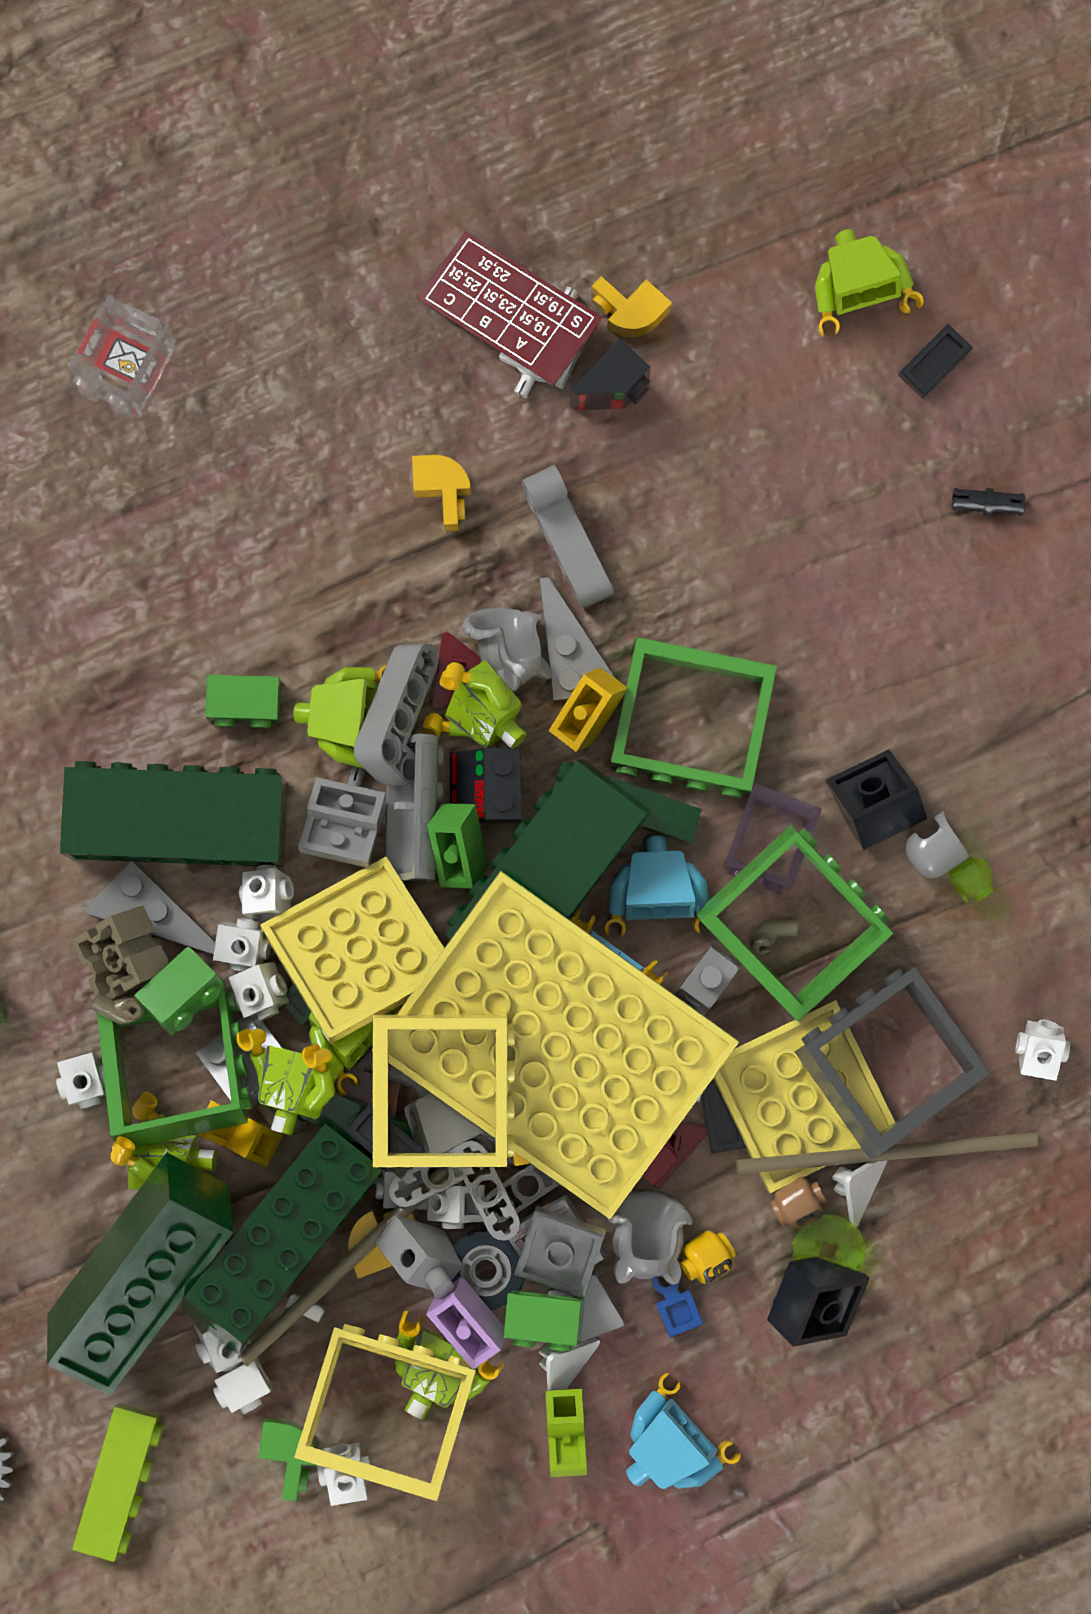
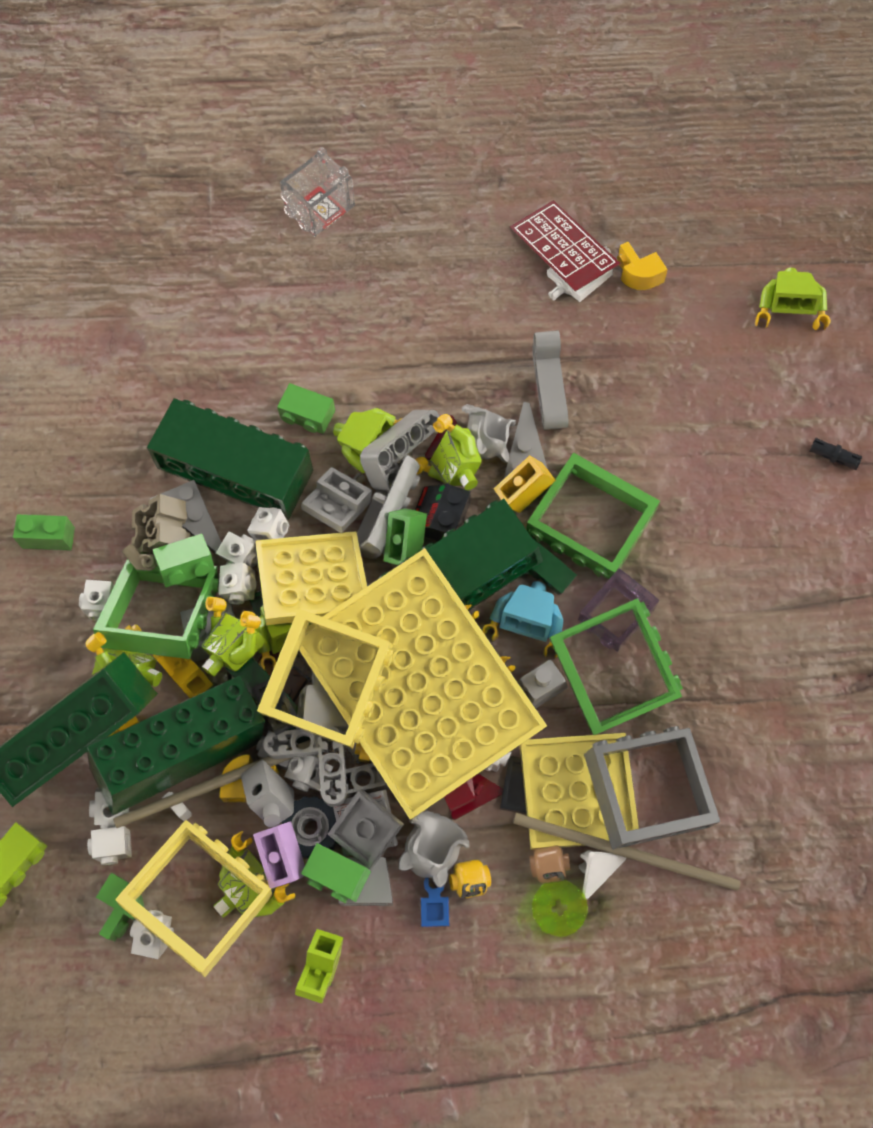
camera: 25 degrees right, 15 degrees down
yellow brick [412,455,471,531] -> none
white piece [539,1338,600,1391] -> none
black slope [570,338,651,411] -> none
medium azure torso [626,1373,741,1489] -> none
dark tan arm [750,919,798,956] -> none
black slope [767,1257,870,1347] -> none
black slope [826,749,927,850] -> none
black tile [898,324,973,399] -> none
light grey helmet [905,811,969,879] -> none
clear neon green plate [947,856,995,903] -> none
white brick [1015,1020,1070,1081] -> none

